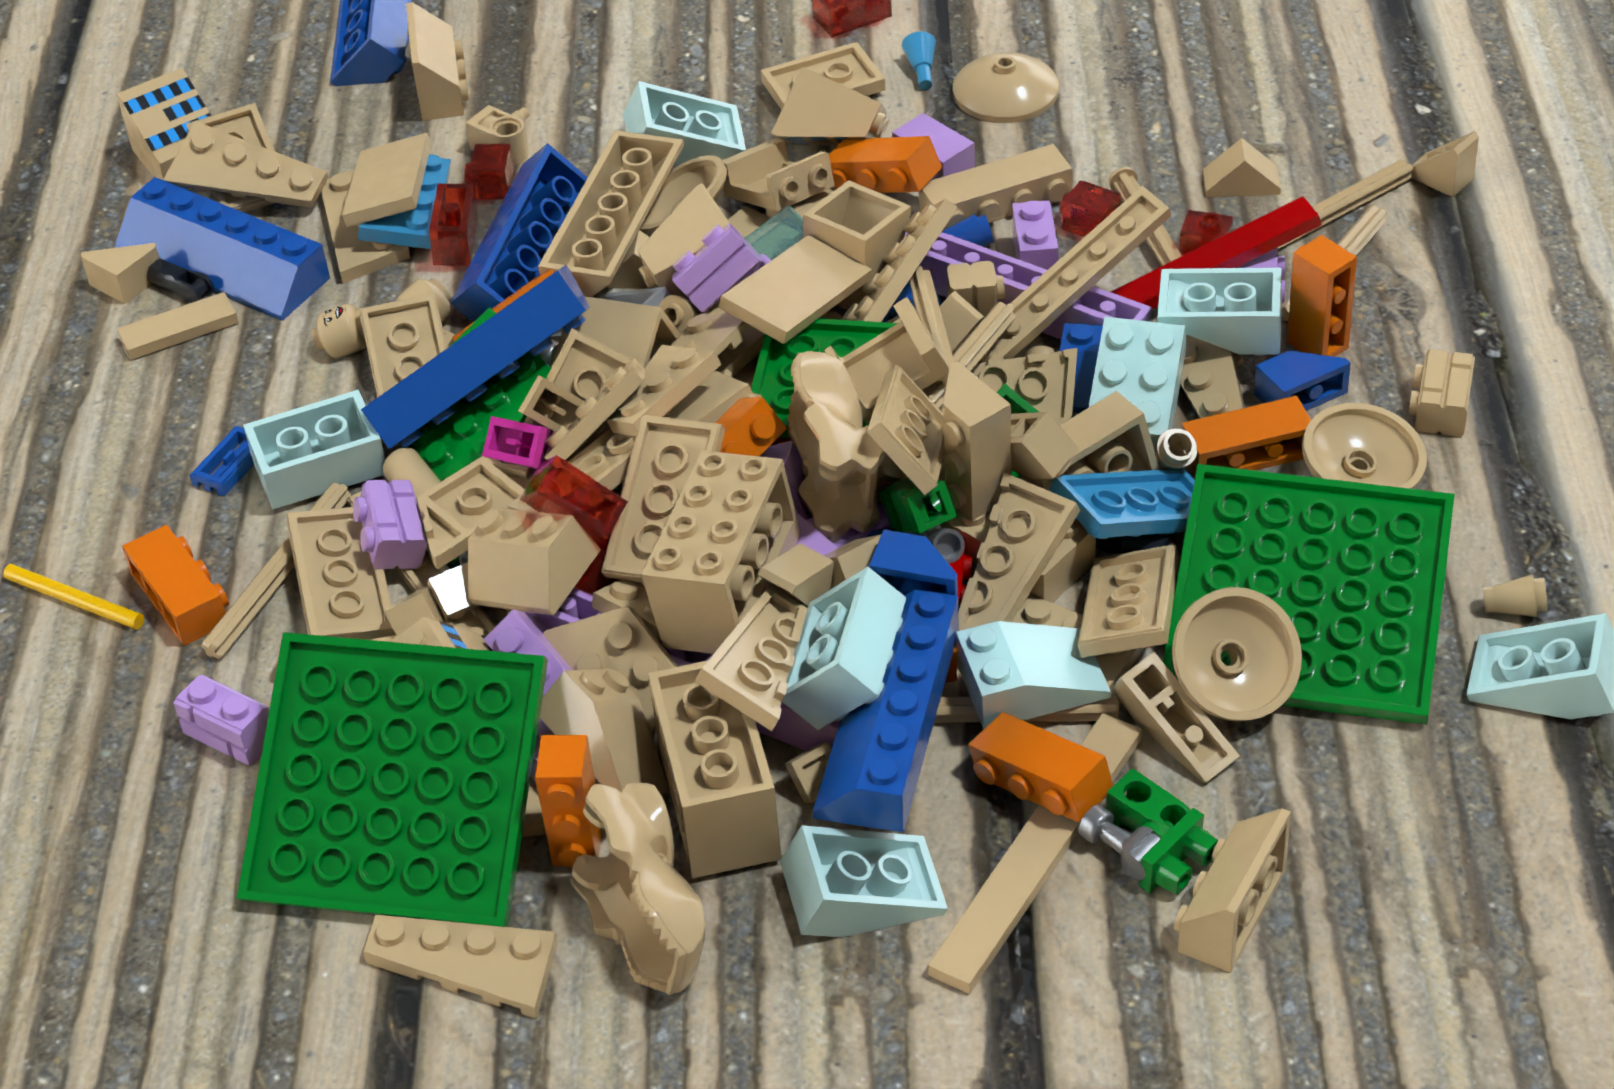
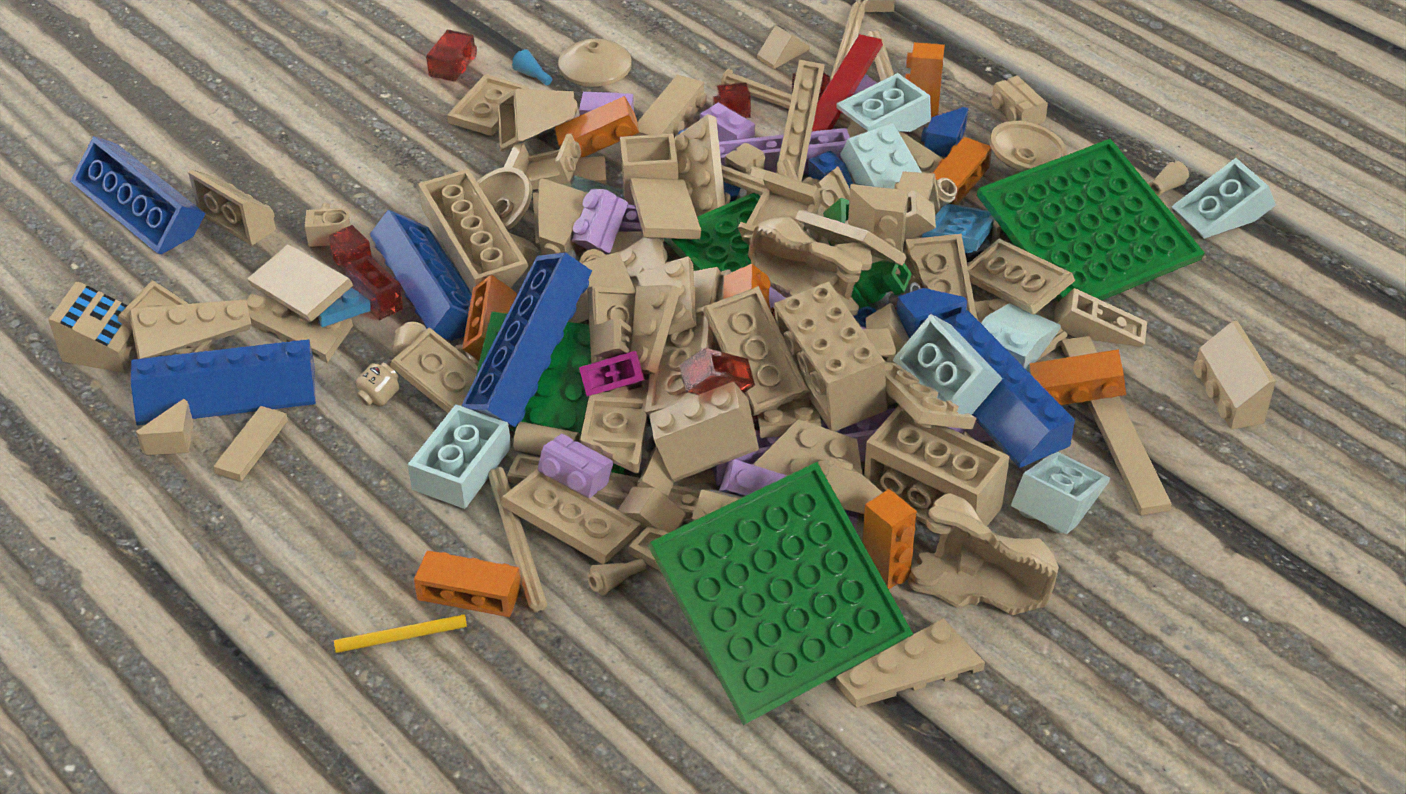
camera: 45 degrees left, 0 degrees up
black bar [147,258,214,303] -> none
lavender brick [174,675,269,766] -> none
blue tile [189,426,254,496] -> none
light aqua slope [623,81,746,166] -> none
green hips [1078,768,1218,895] -> none
tan dish [1172,587,1302,721] -> none

